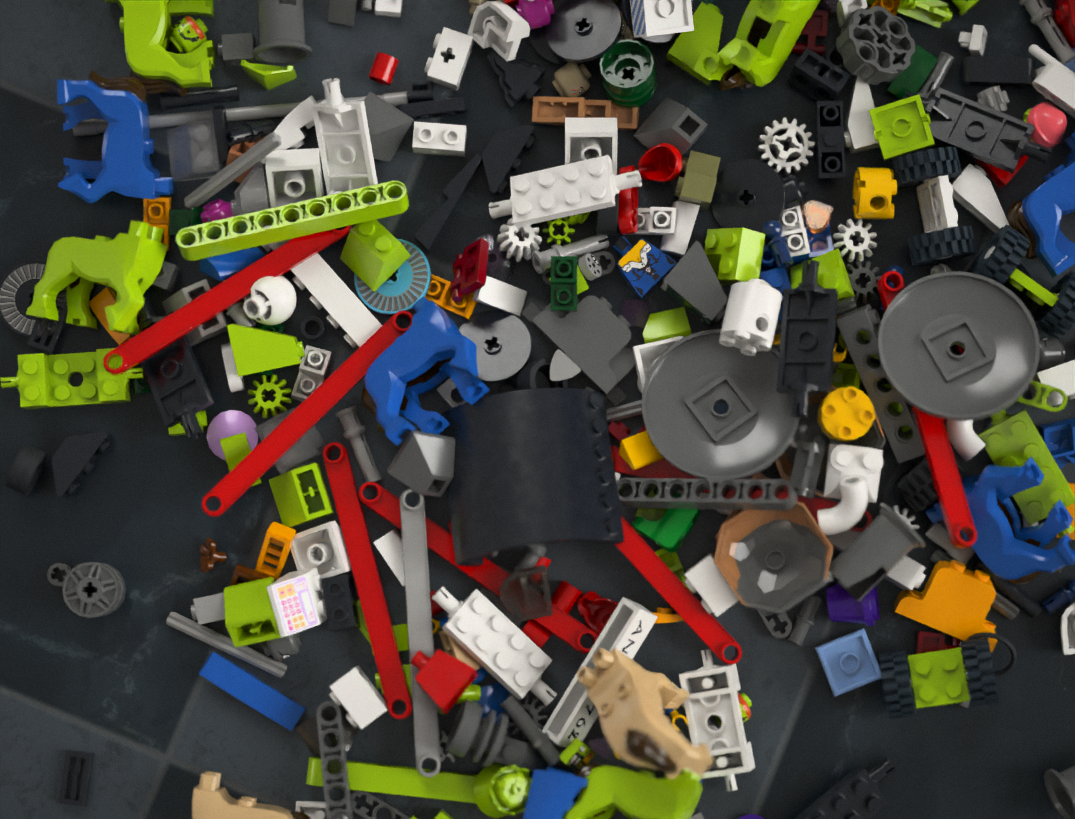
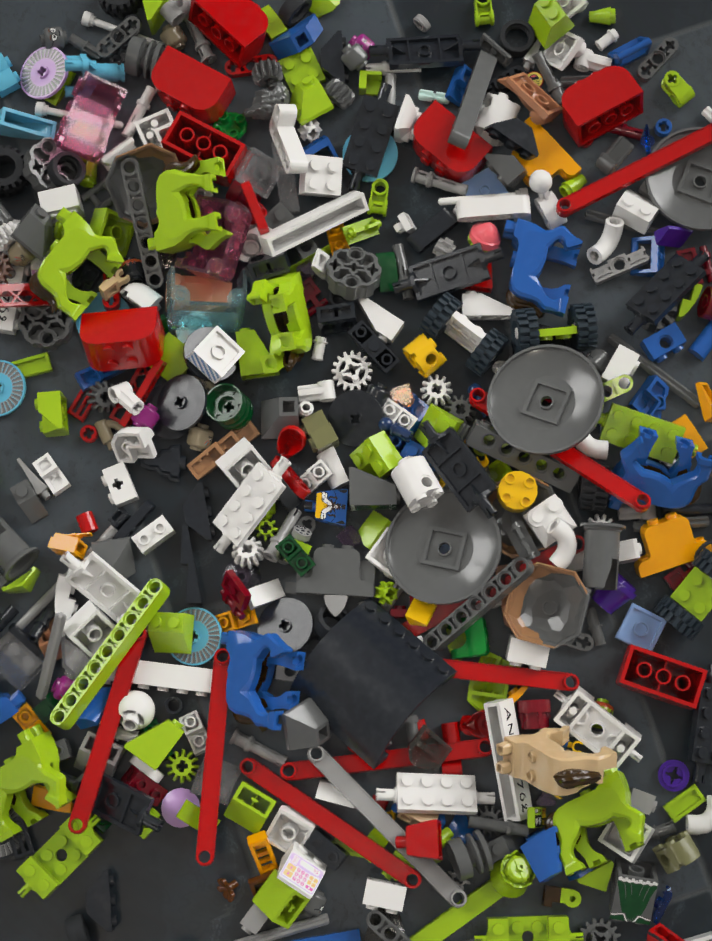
camera: 30 degrees left, 5 degrees down
lime plate [869,94,935,161] -> none
none -> light orange piece [47,532,93,560]
none -> dark red bracket [121,764,168,807]
none -> white piece [297,380,336,403]
none -> white pin [299,401,314,419]
none -> white pin [311,336,328,361]
none -> lime gear [374,581,399,605]
none -> lime slope [467,680,509,711]
none -> dark red piece [517,699,551,730]
none -> red brick [615,644,708,709]

